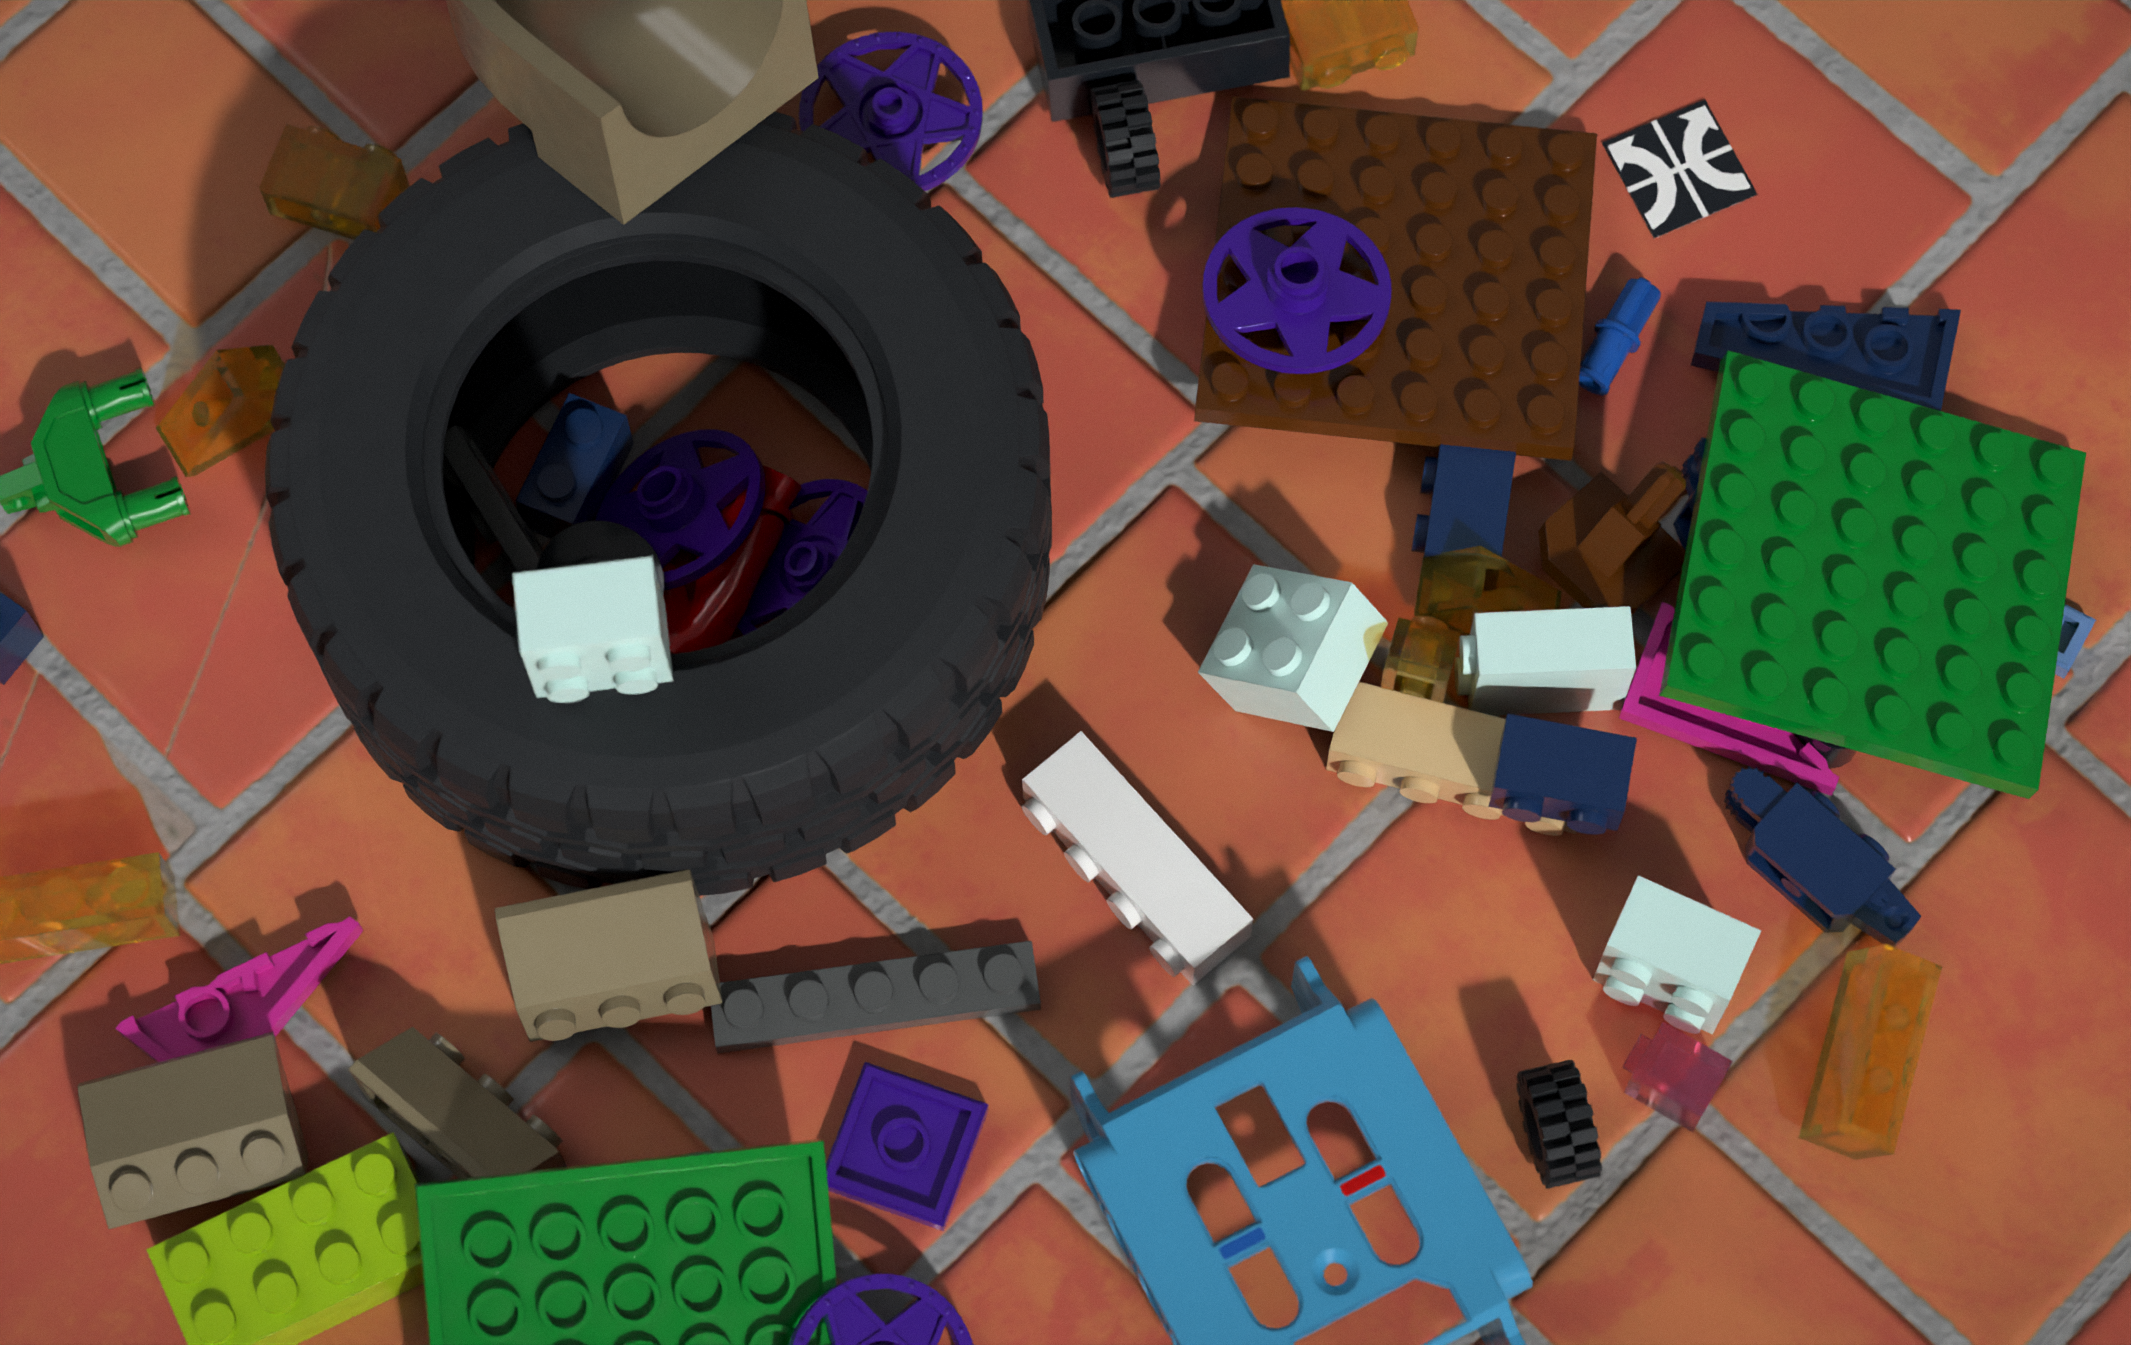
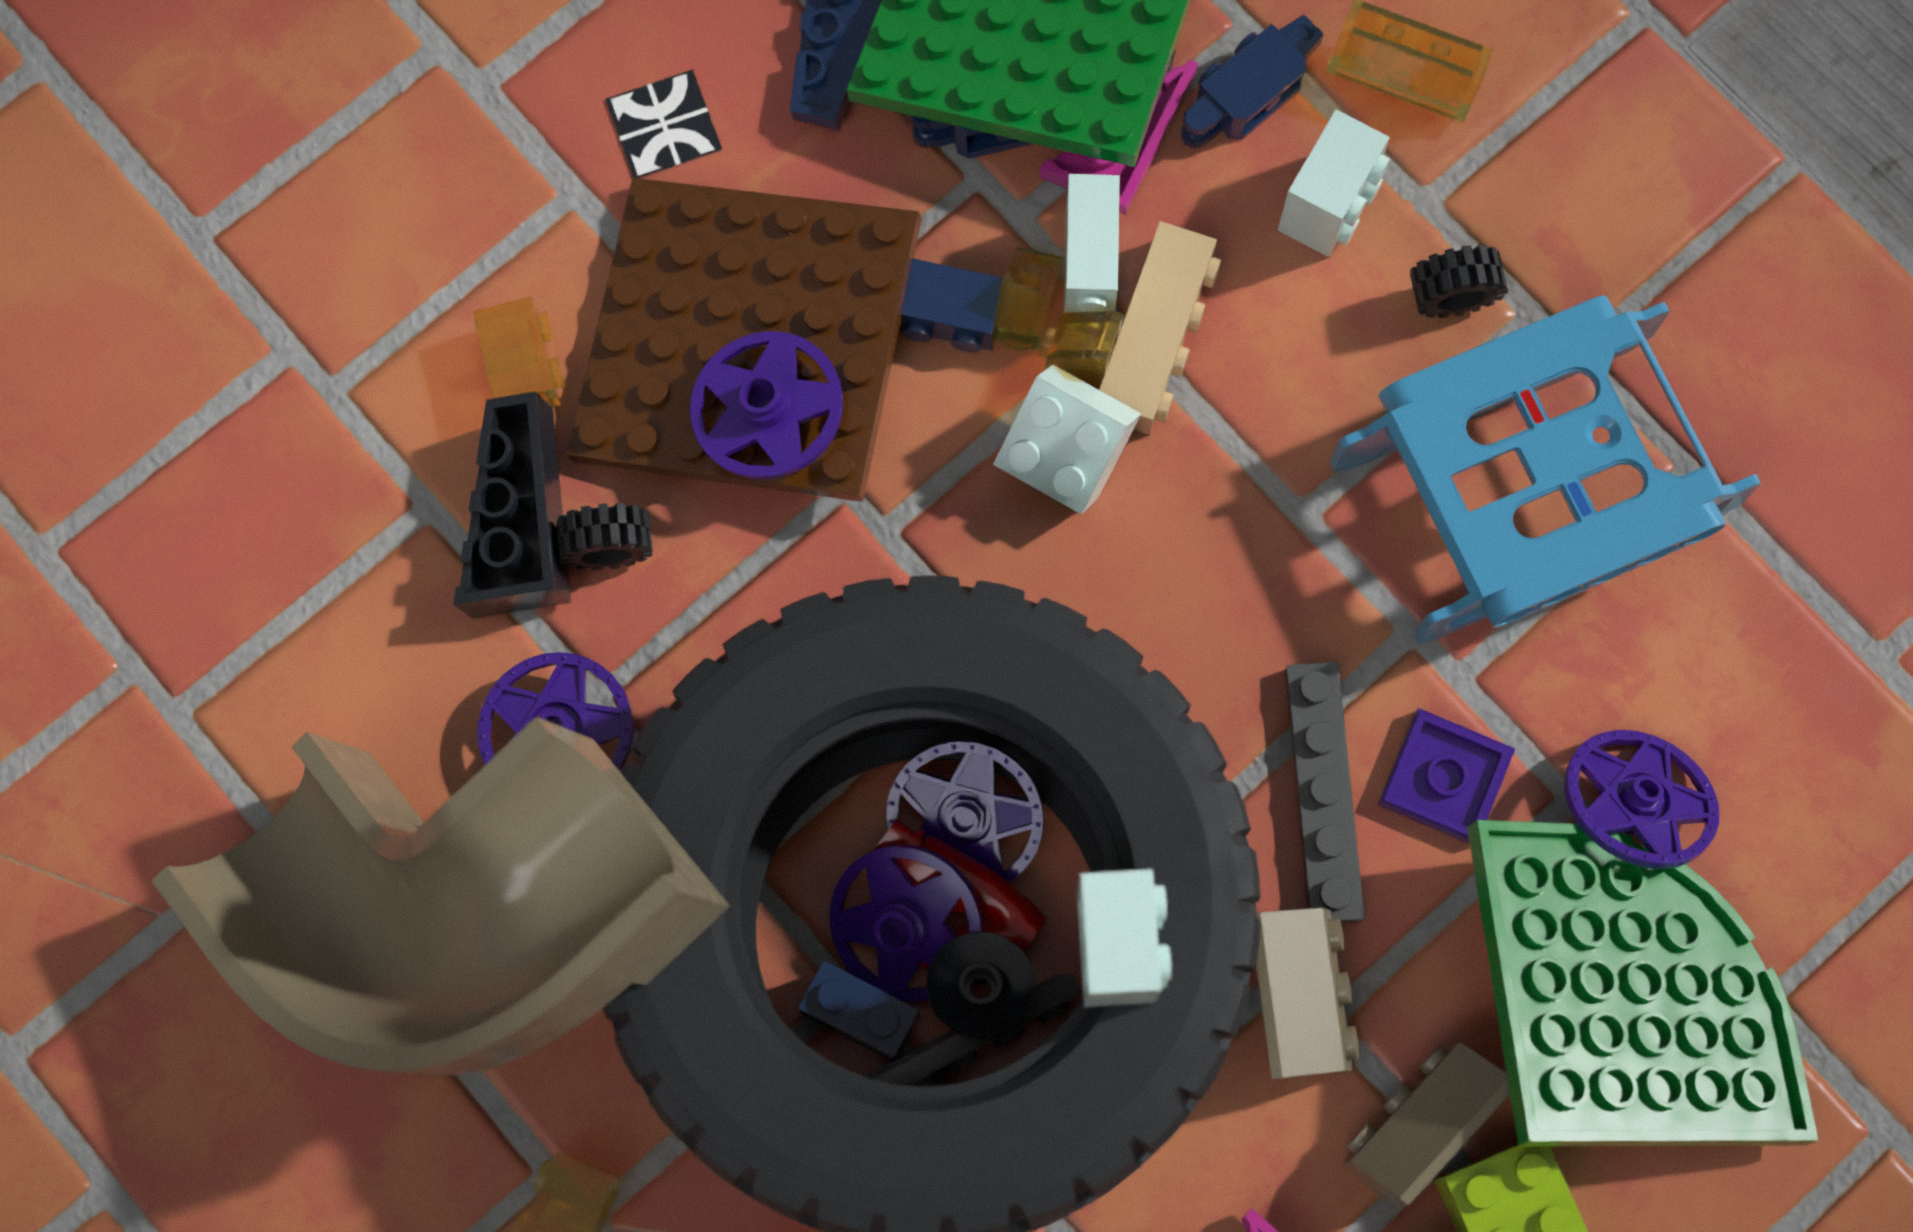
camera: 85 degrees left, 5 degrees up
white brick [1021,731,1253,985] -> none
dark blue brick [1489,713,1637,835] -> none
reddish brown piece [1538,462,1686,616] -> none
blue axle [1579,277,1661,395] -> none
clear pink brick [1622,1022,1733,1132] -> none

